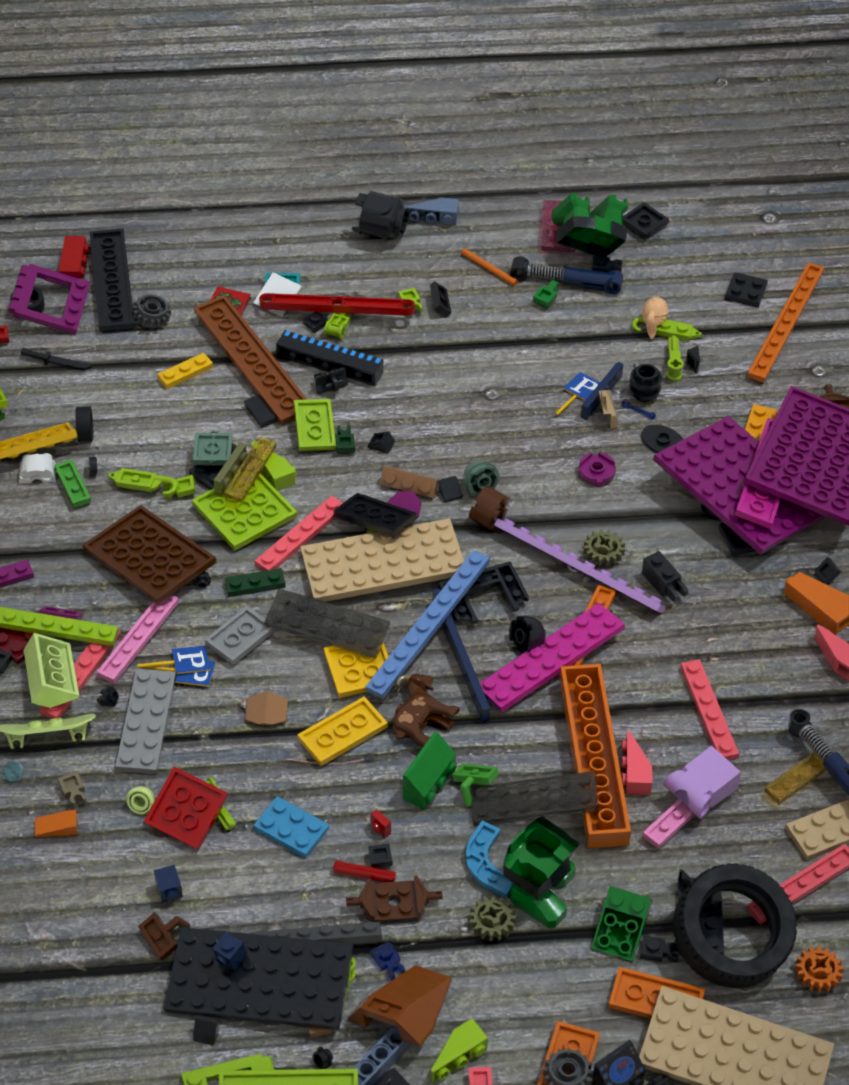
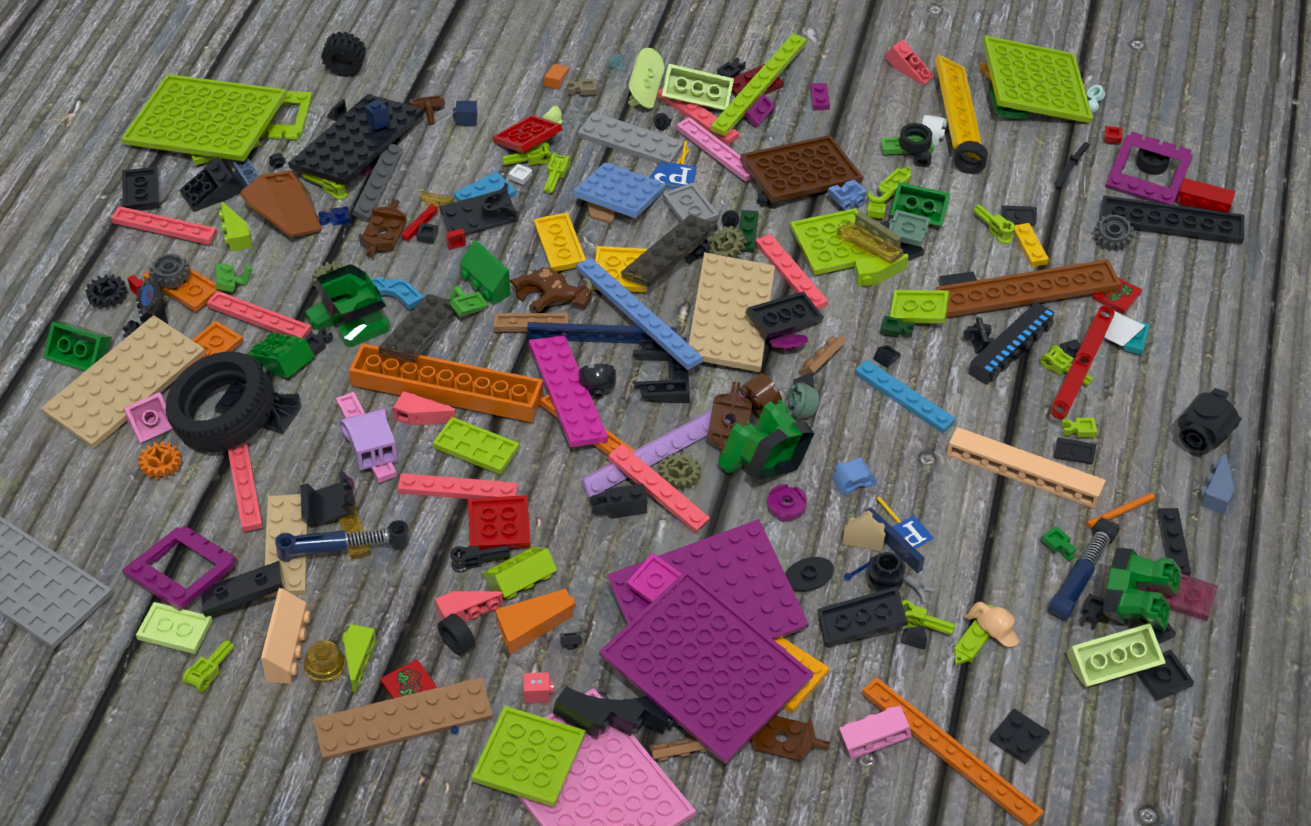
camera: 110 degrees right, 0 degrees up
none -> bright pink slope [124,392,173,443]
none -> coral plate [207,291,312,338]
none -> bright green plate [214,263,253,292]
none -> black panel [300,471,355,528]
none -> black plate [305,327,333,355]
none -> black tyre [321,32,366,77]
none -> clear yellow tile [420,191,454,205]
none -> lime plate [432,417,520,475]
none -> black plate [440,183,519,236]
none -> black connector [450,545,510,573]
none -> red plate [468,495,531,550]
none -> lime slope [481,546,557,599]
none -> medium nougat plate [494,313,568,332]
none -> white plate [508,164,532,185]
none -> lime connector [544,152,571,194]
none -> medium blue plate [573,163,666,218]
none -> coral plate [608,444,710,533]
none -> reddish brown plate [706,382,752,461]
none -> olive gear [708,226,746,258]
none -> green piece [718,399,815,481]
none -> black plate [722,210,739,228]
none -> black plate [818,586,908,647]
none -> medium blue cylinder [828,180,867,210]
none -> medium blue cylinder [832,457,877,496]
none -> bright pink brick [839,705,912,759]
none -> dark azure plate [855,359,956,434]
none -> green slope [890,182,951,227]
none -> black tyre [899,123,933,154]
none -> light nougat brick [947,427,1106,509]
none -> lime connector [973,204,1015,244]
none -> black plate [1001,205,1037,225]
none -> yellowish green slope [1066,623,1166,687]
none -> black plate [1157,508,1191,577]

